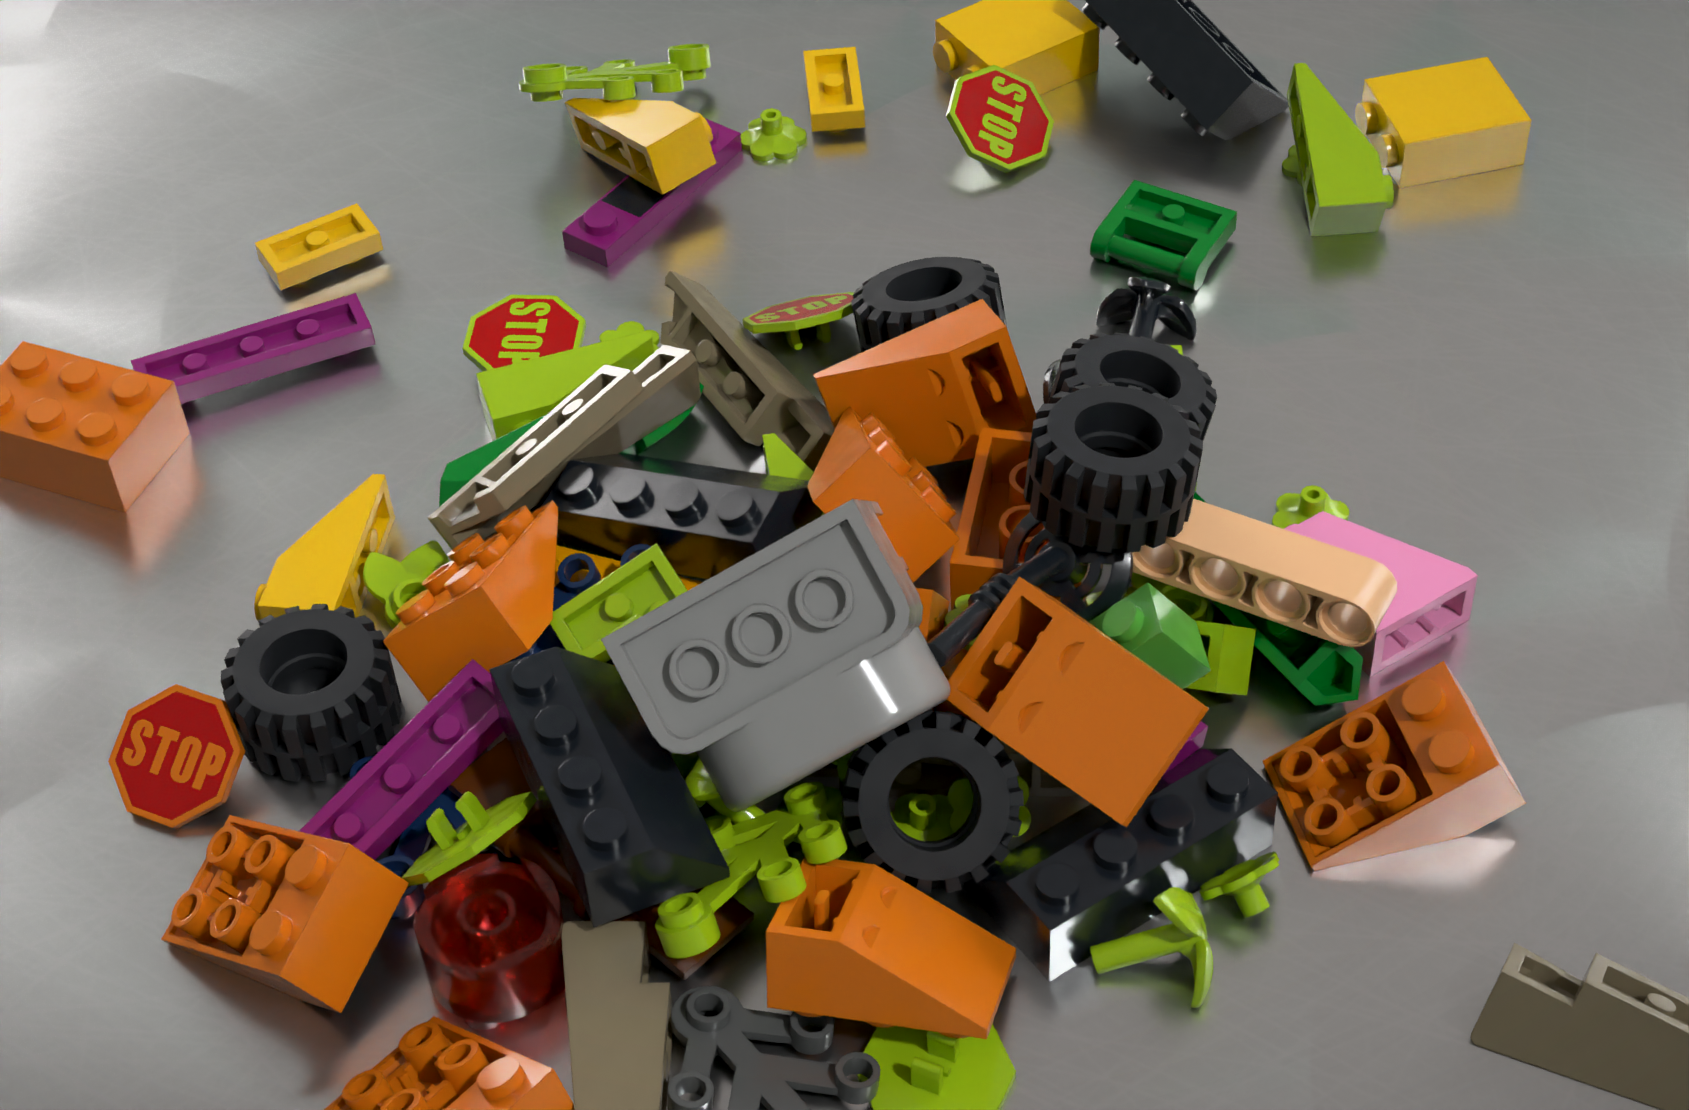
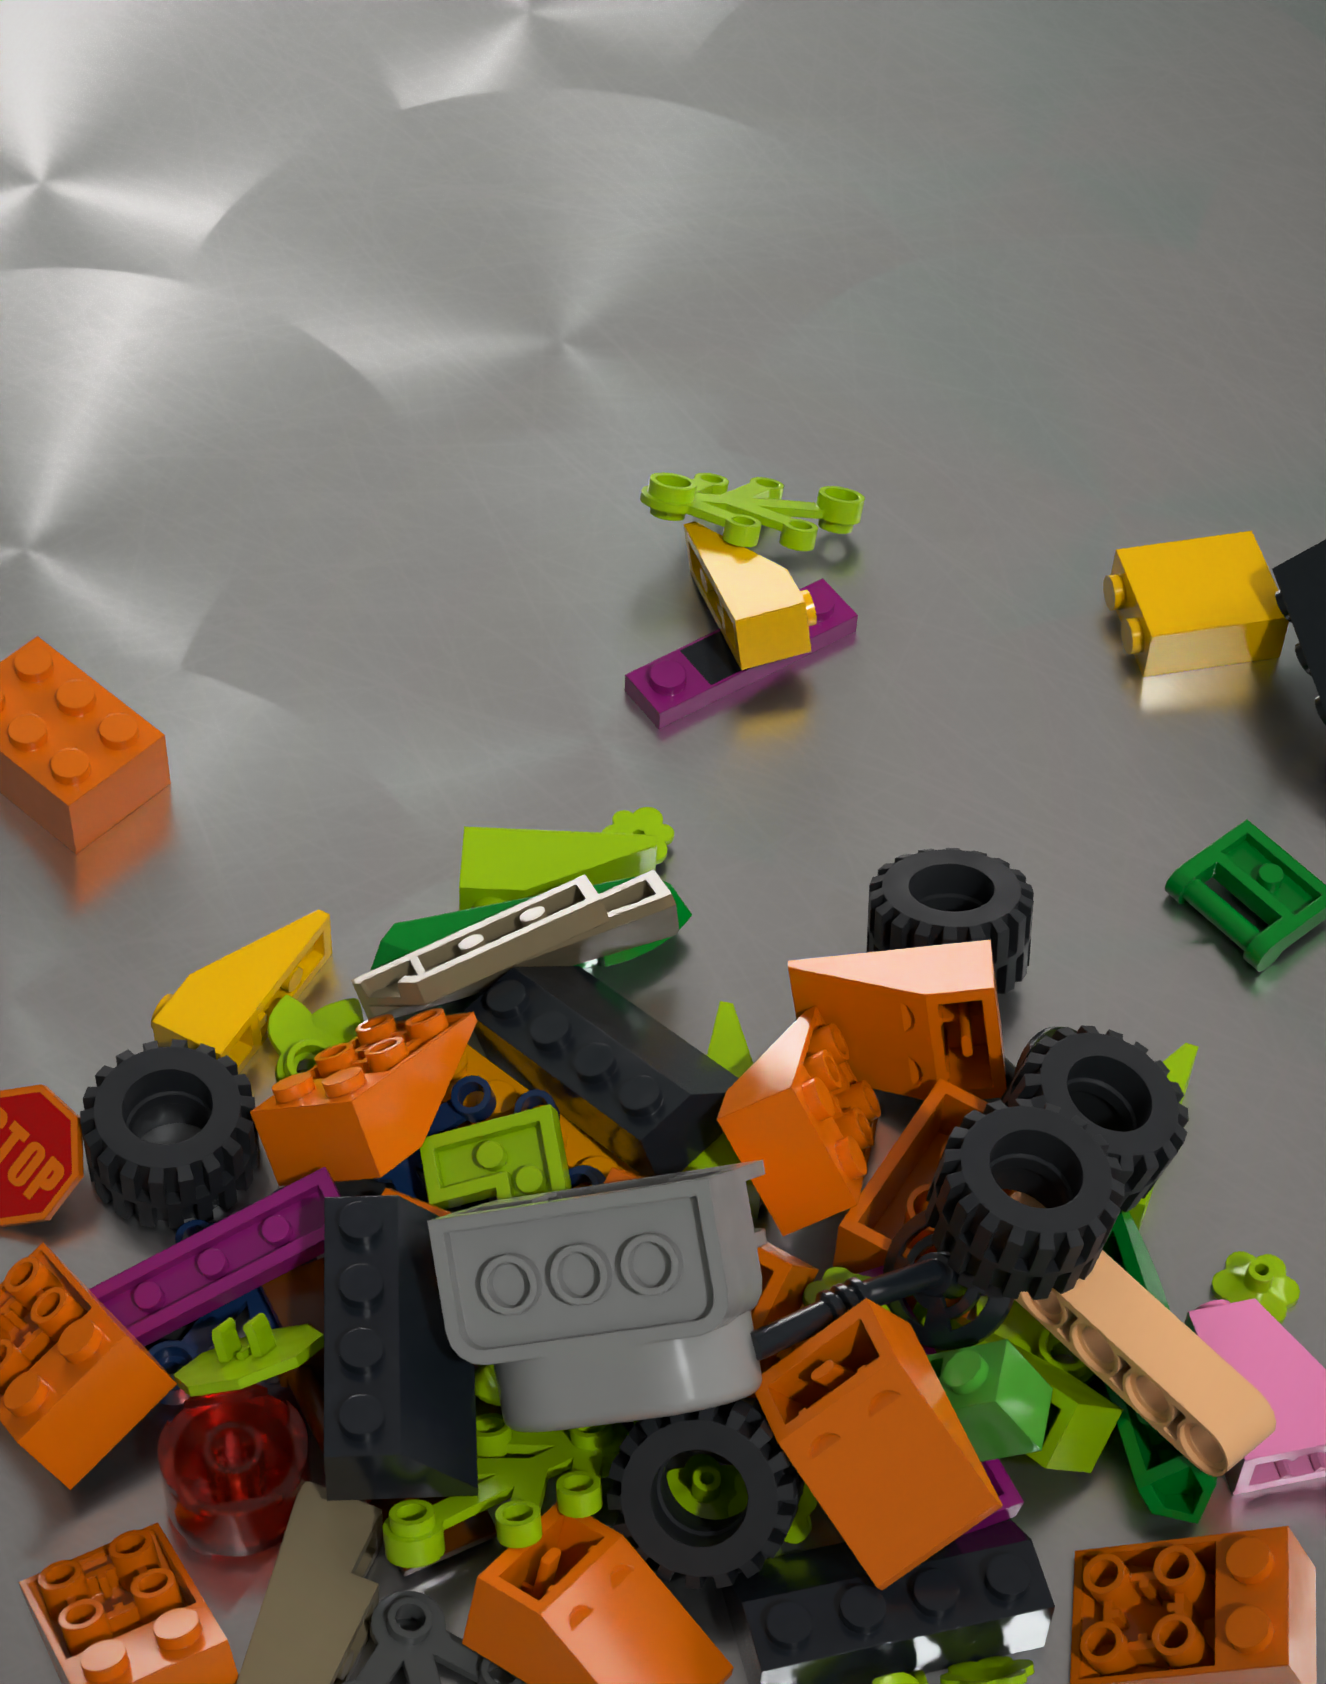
camera: 15 degrees right, 5 degrees up
magenta plate [130,293,376,405] -> none
yellow plate [255,203,383,290] -> none
red piece [462,294,586,371] -> none
dark tan wedge [660,270,834,472] -> none
lime plant [741,108,807,162] -> none
lime piece [742,292,854,350] -> none
yellow plate [803,47,865,132] -> none
piece [946,65,1054,173] -> none
black plant [1096,277,1197,340] -> none

